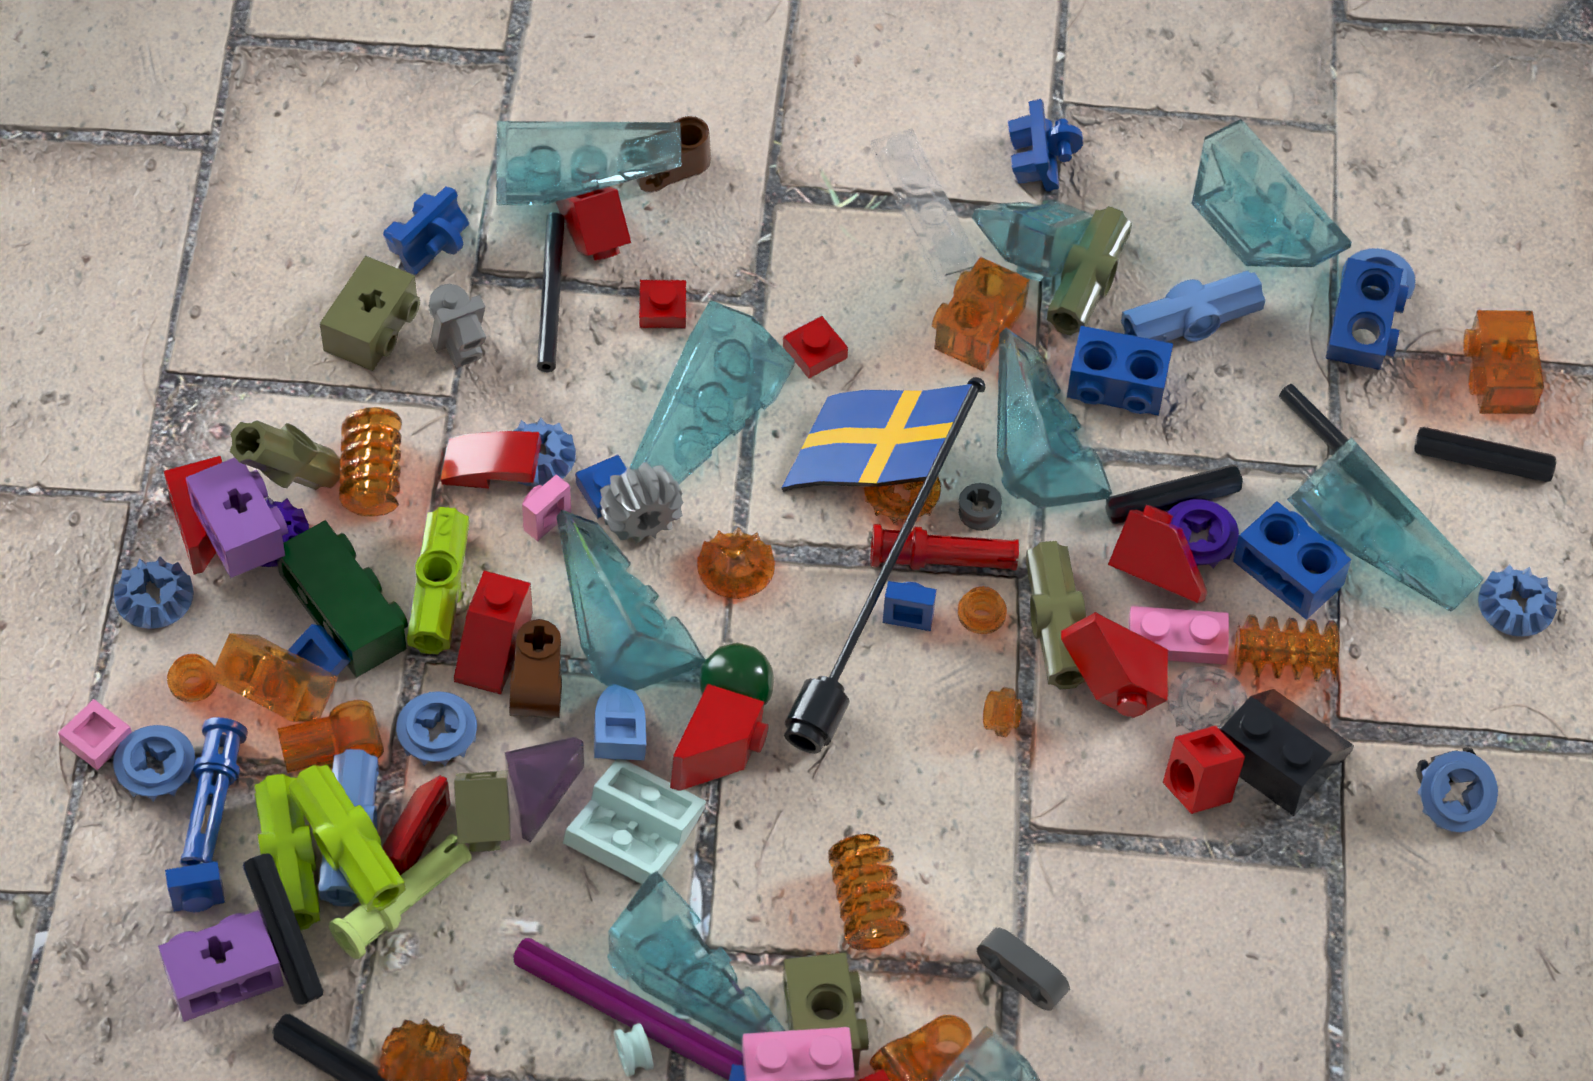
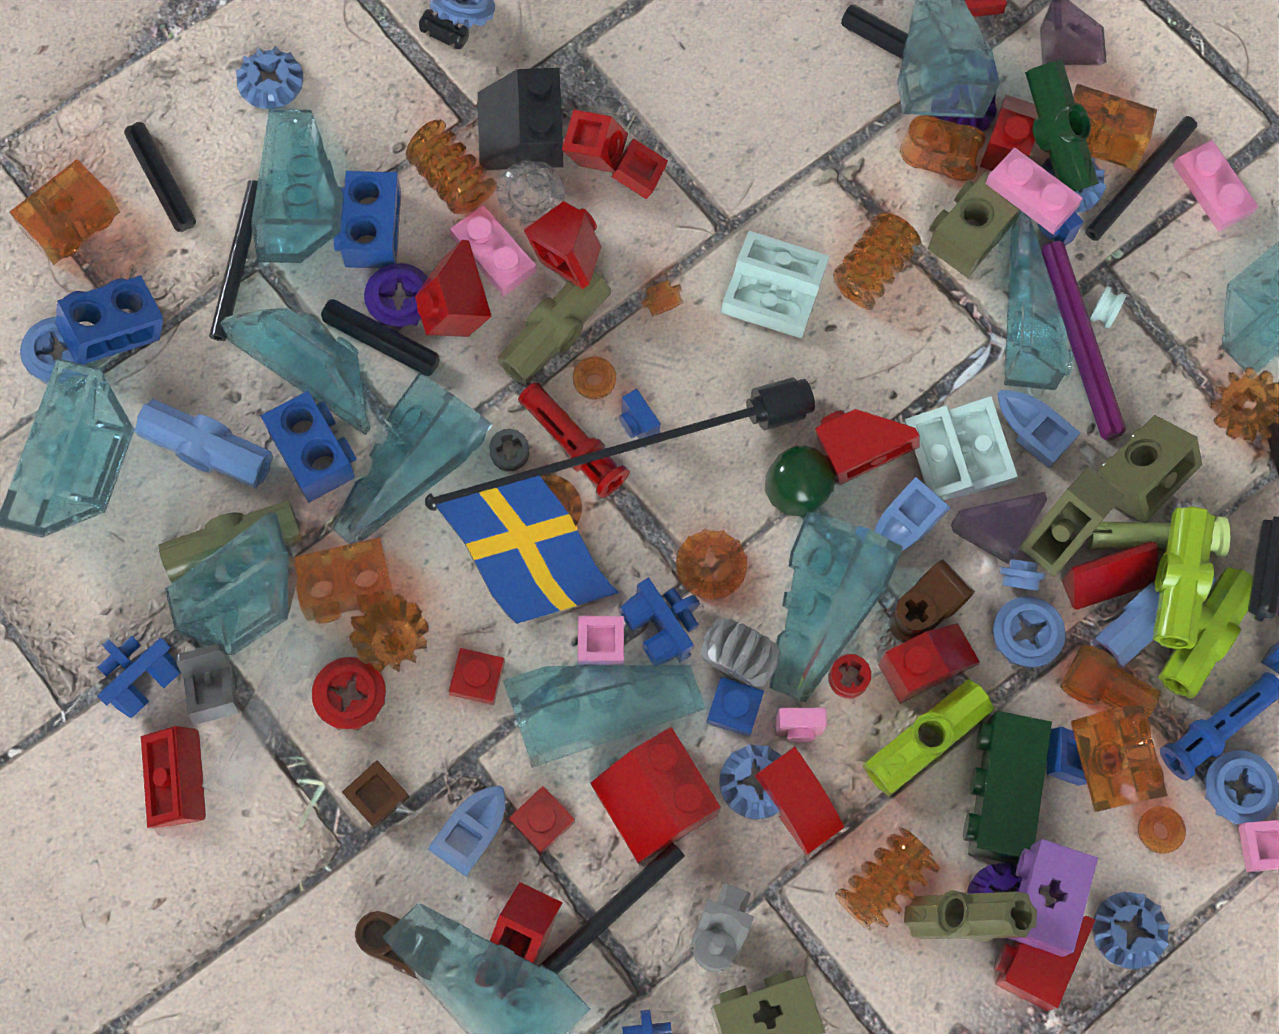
camera: 135 degrees left, 15 degrees up
dark grey beam [976,927,1070,1011] -> none
none -> red slope [141,726,206,828]
none -> flat silver bracket [176,644,239,725]
none -> clear light blue wedge [220,308,371,435]
none -> red gear [312,657,386,730]
none -> reddish brown plate [342,760,410,829]
none -> clear orange gear [349,592,429,673]
none -> medium blue plate [428,785,505,877]
none -> bright pink plate [578,616,624,665]
none -> red slope [590,727,721,864]
none -> red plate [611,138,668,199]
none -> blue hips [619,577,701,667]
none -> light aqua slope [720,231,830,339]
none -> red bush [828,654,872,699]
none -> medium blue plate [997,390,1081,469]
none -> medium blue plate [999,559,1046,591]
none -> olive brick [1097,415,1203,523]

